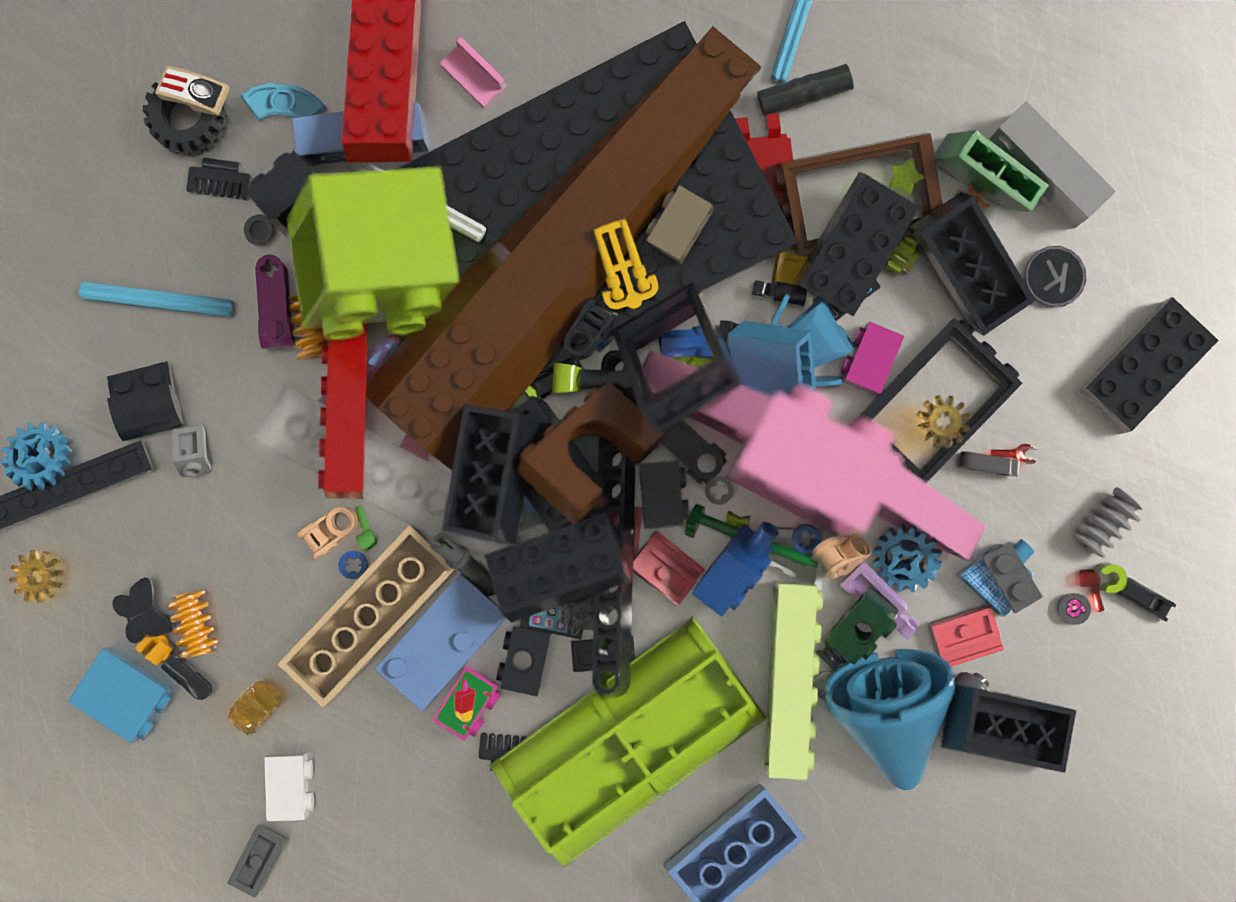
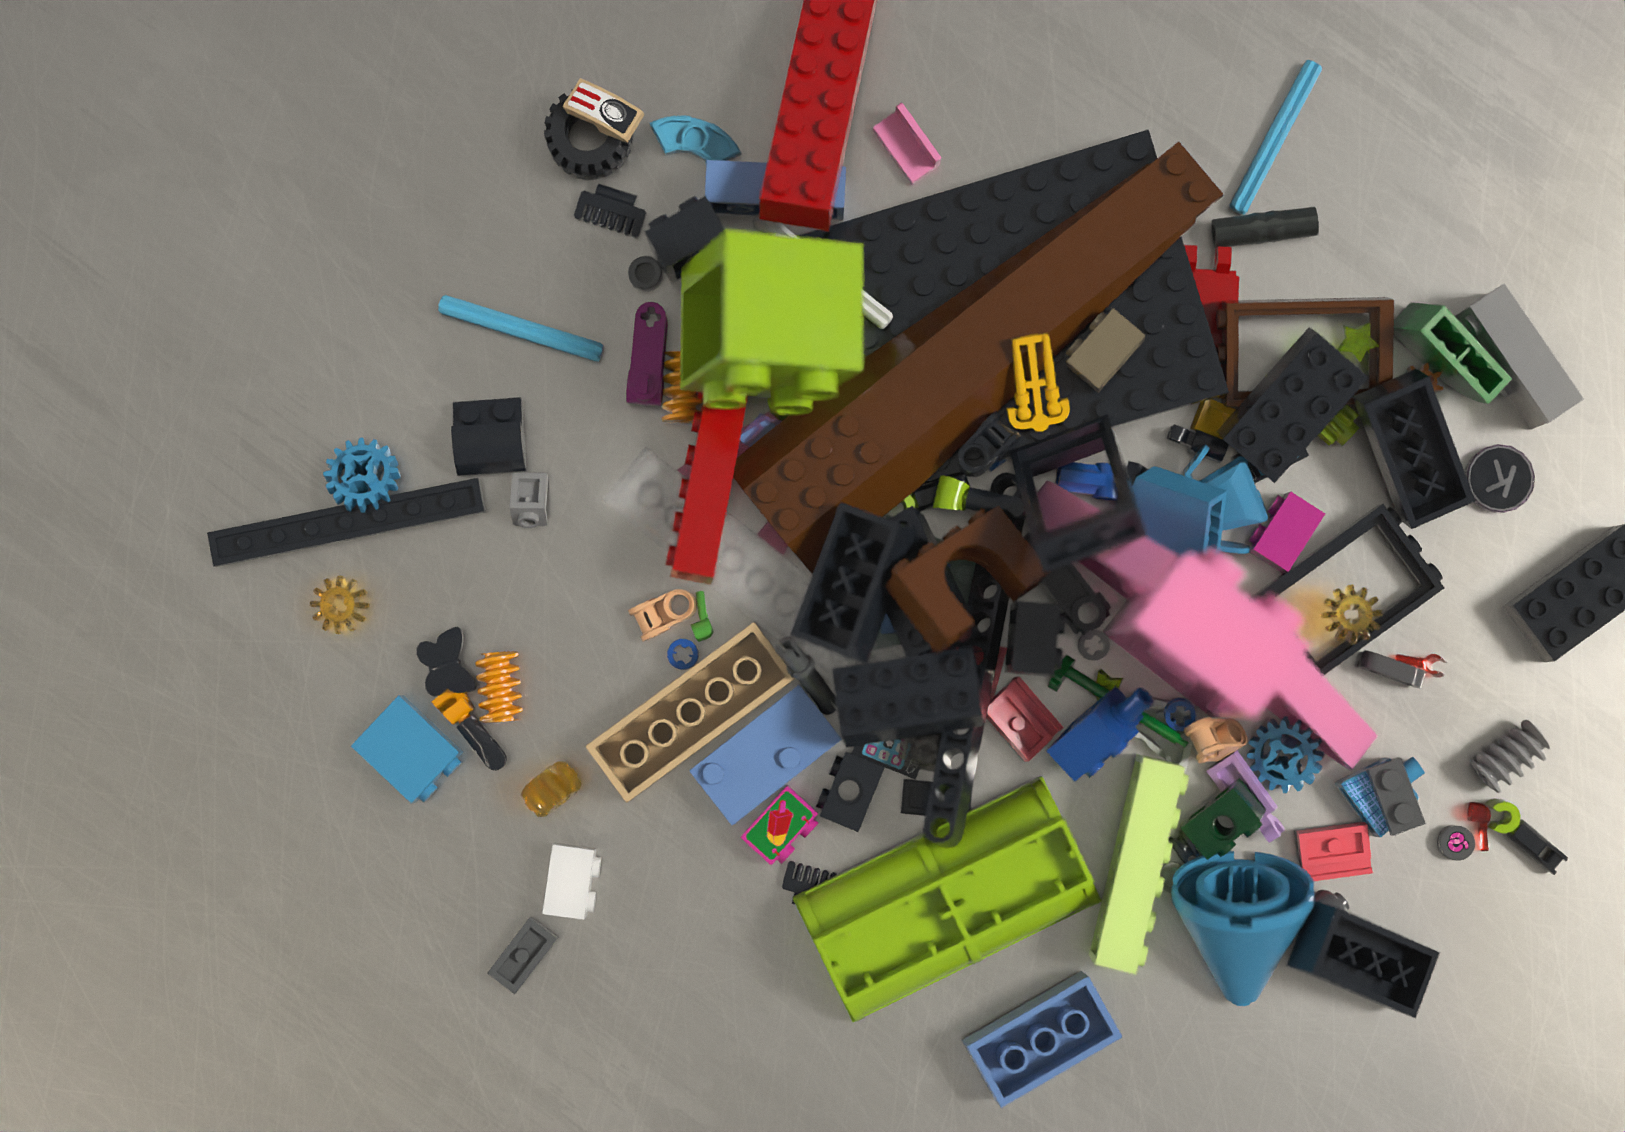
camera: 10 degrees right, 0 degrees up
clear neon green piece [674,356,711,368] -> none

